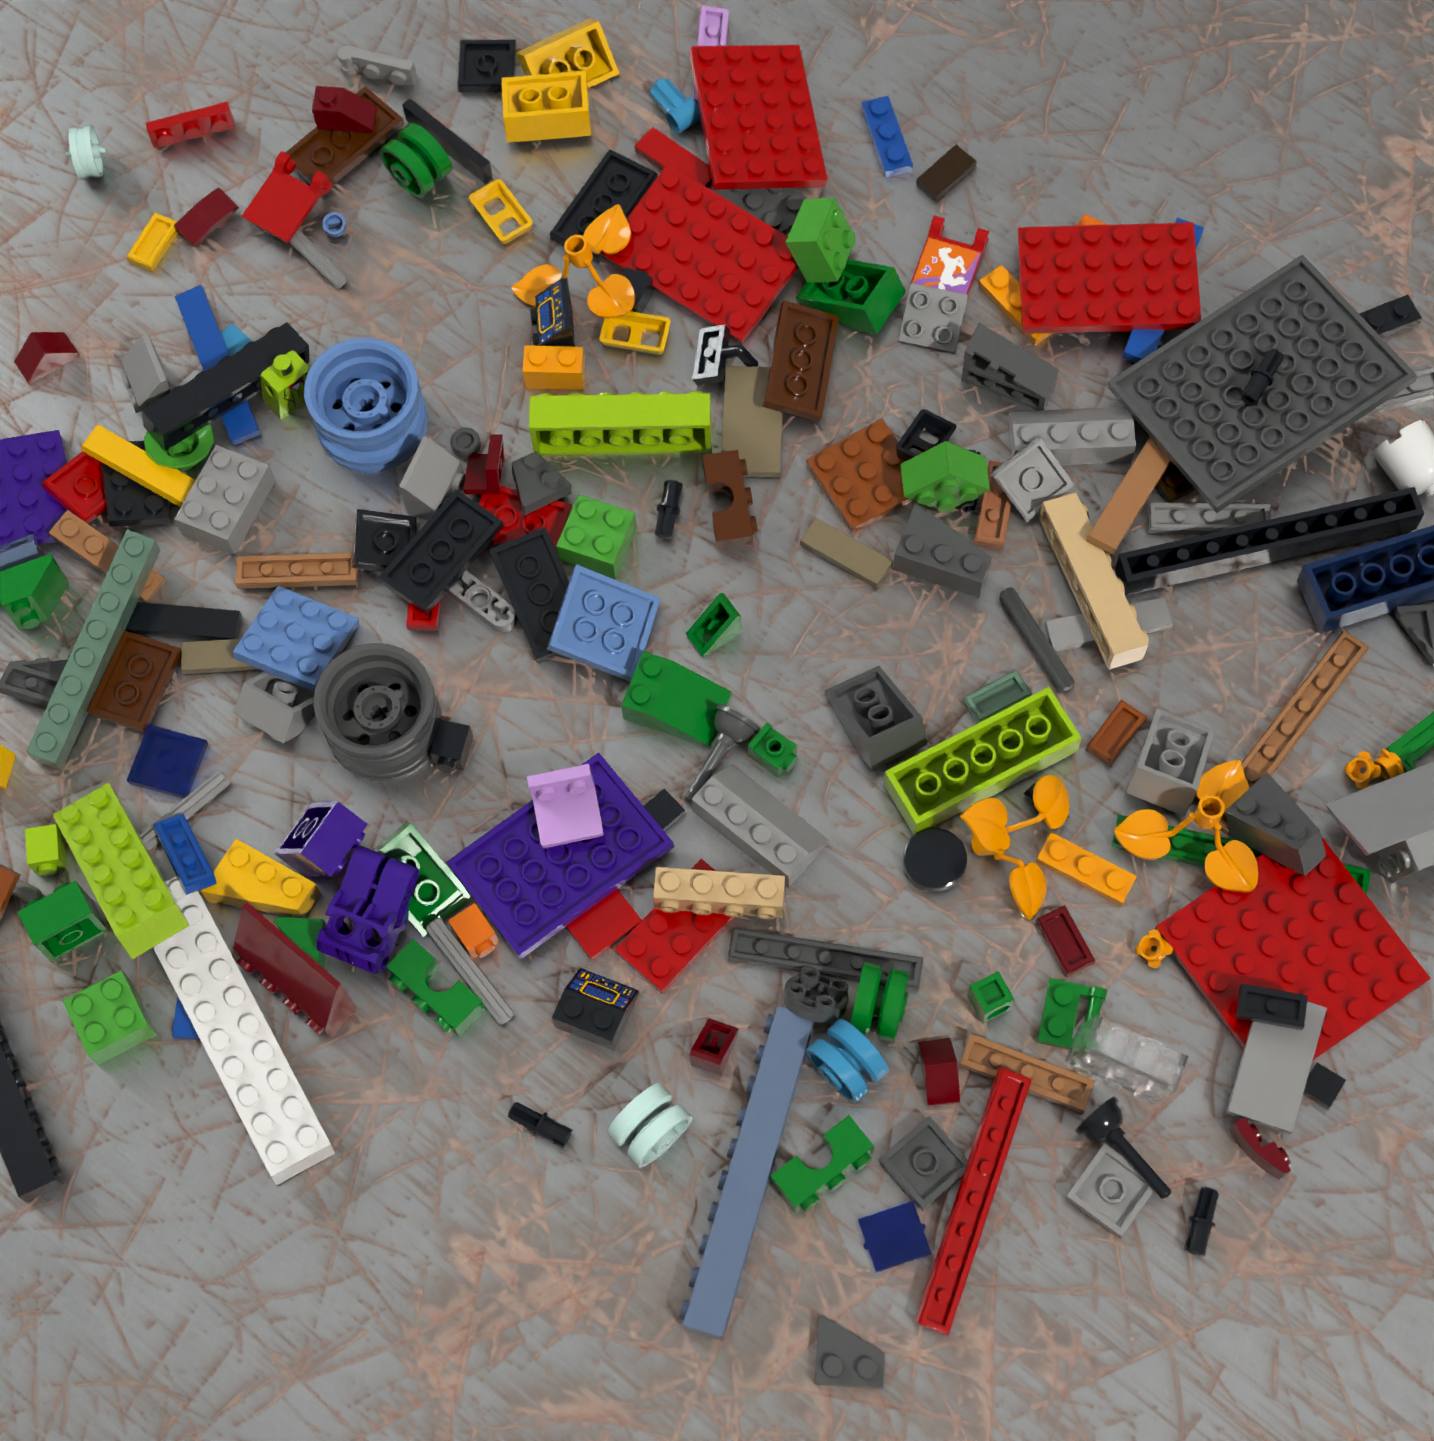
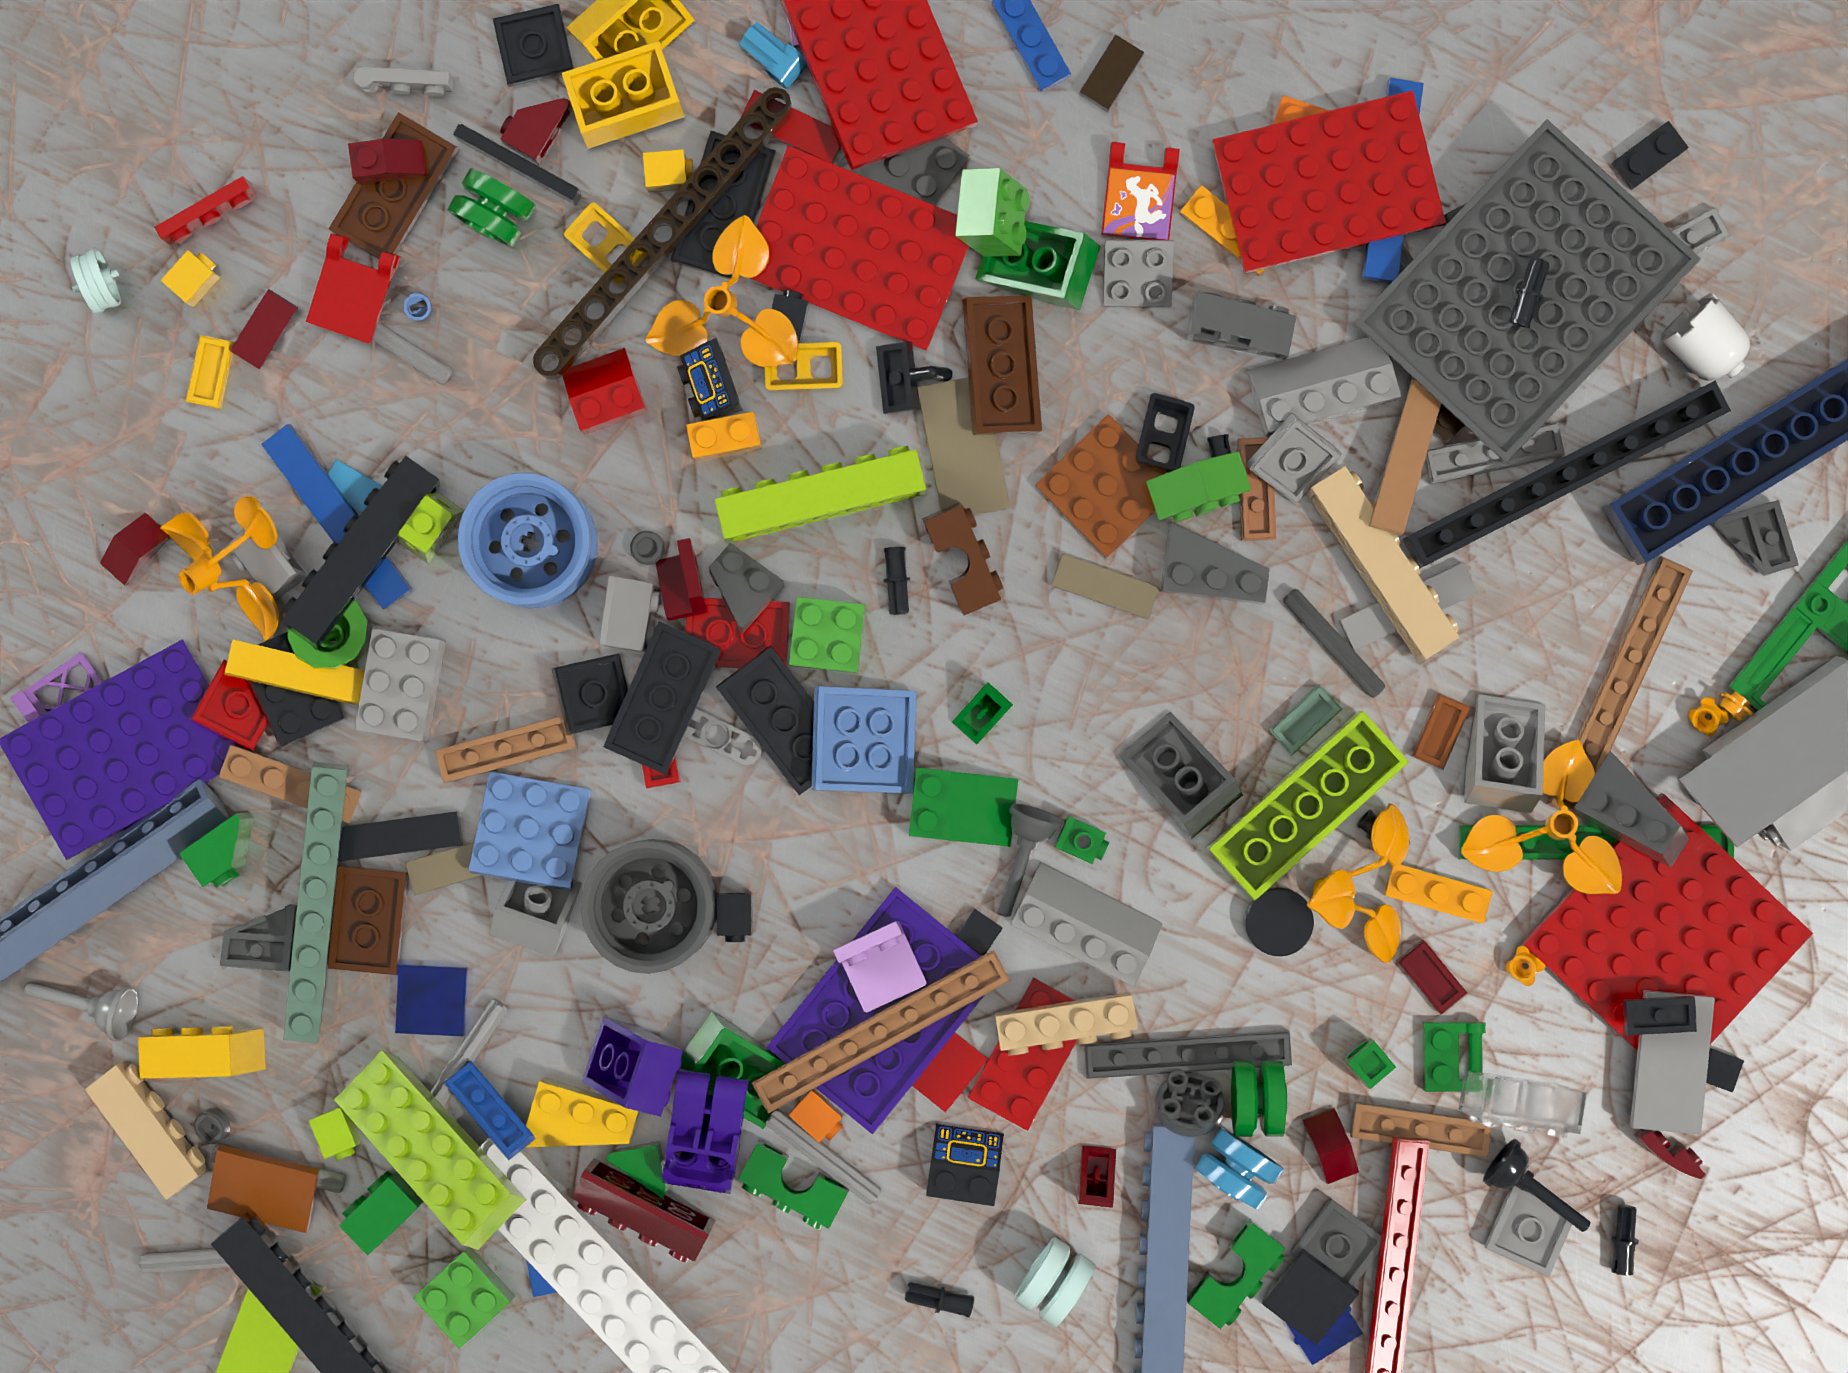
camera: 10 degrees left, 20 degrees up
none -> light orange plant [160,495,279,642]
none -> yellow brick [161,250,220,308]
none -> dark red slope [500,97,573,166]
none -> dark brown beam [533,87,792,380]
none -> red slope [562,348,648,435]
none -> yellow brick [643,149,694,193]
none -> medium nougat tile [752,950,1010,1113]
none -> black tile [1262,1249,1359,1345]

